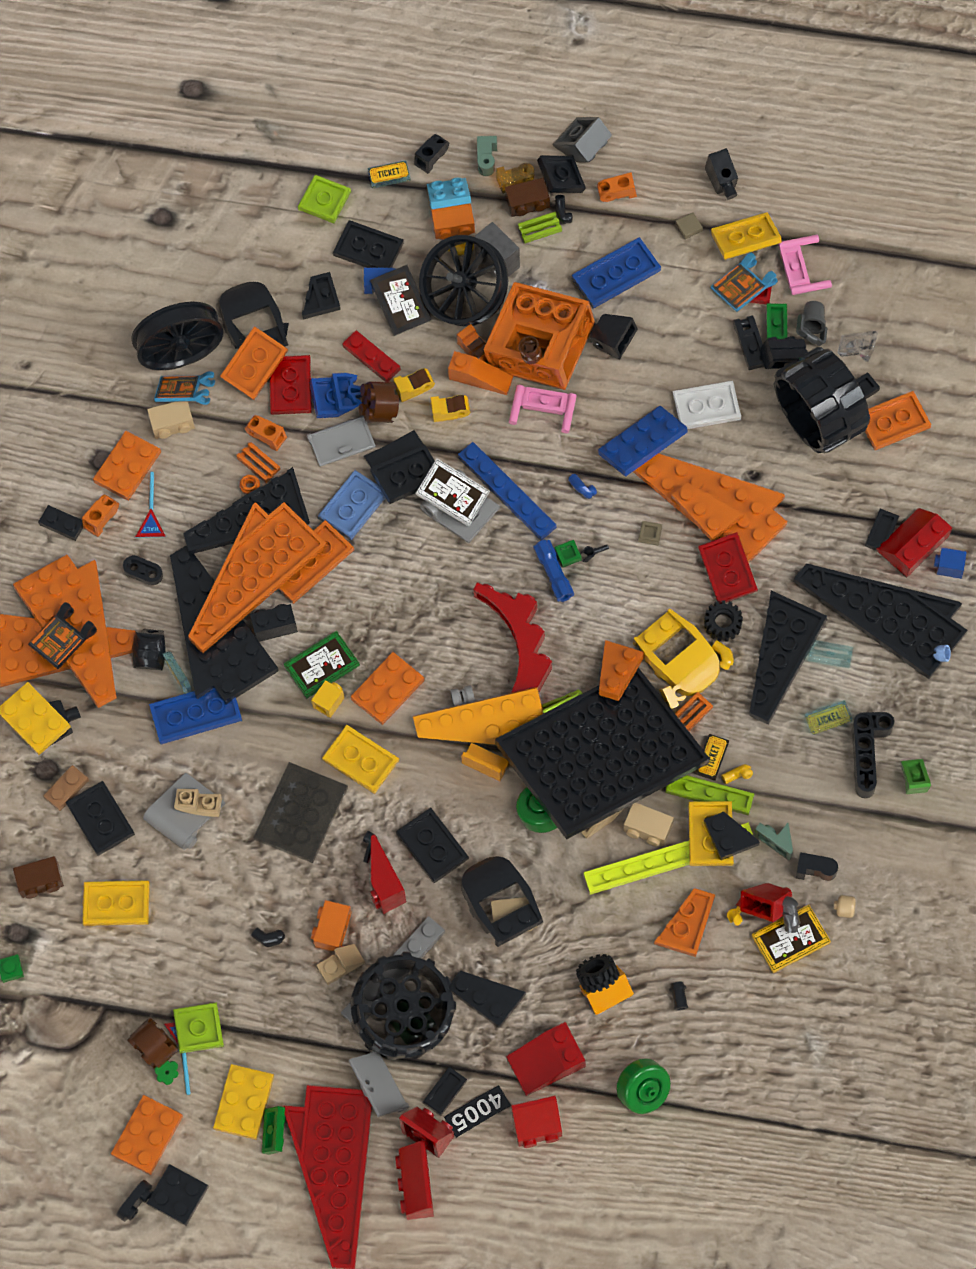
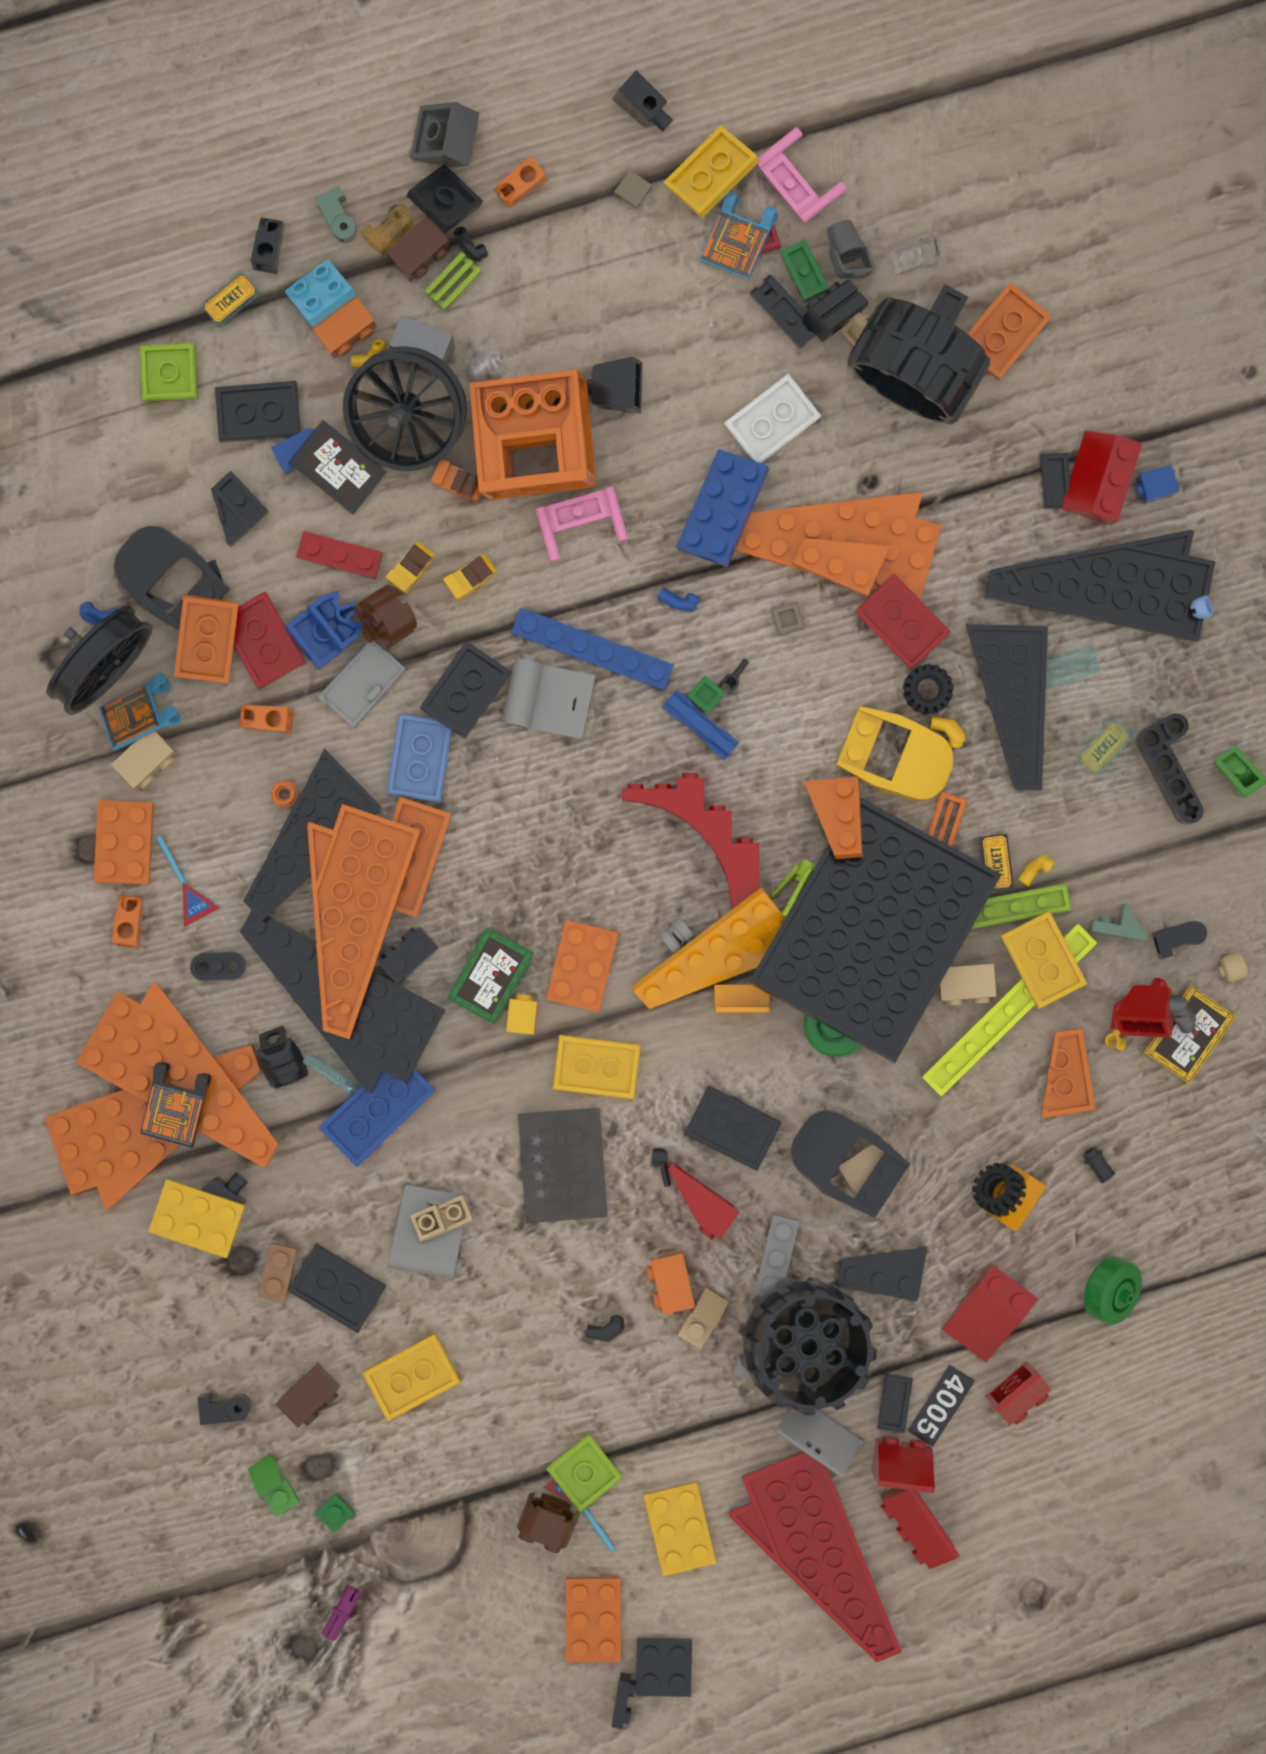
camera: 30 degrees left, 20 degrees up
black plate [38,505,83,541] -> none
green plant [155,1061,179,1085] -> none
orange tile [236,442,281,483] -> none
green plate [262,1106,285,1155] -> none
black sticker [364,430,424,467] -> none
tile [416,459,490,527] -> none
orange slope [448,351,513,395] -> none
reddish brown wheel [518,336,542,364] -> none
blue plate [572,237,661,309] -> none
yellow tile [659,685,686,709] -> none
black wing [704,812,760,860] -> none

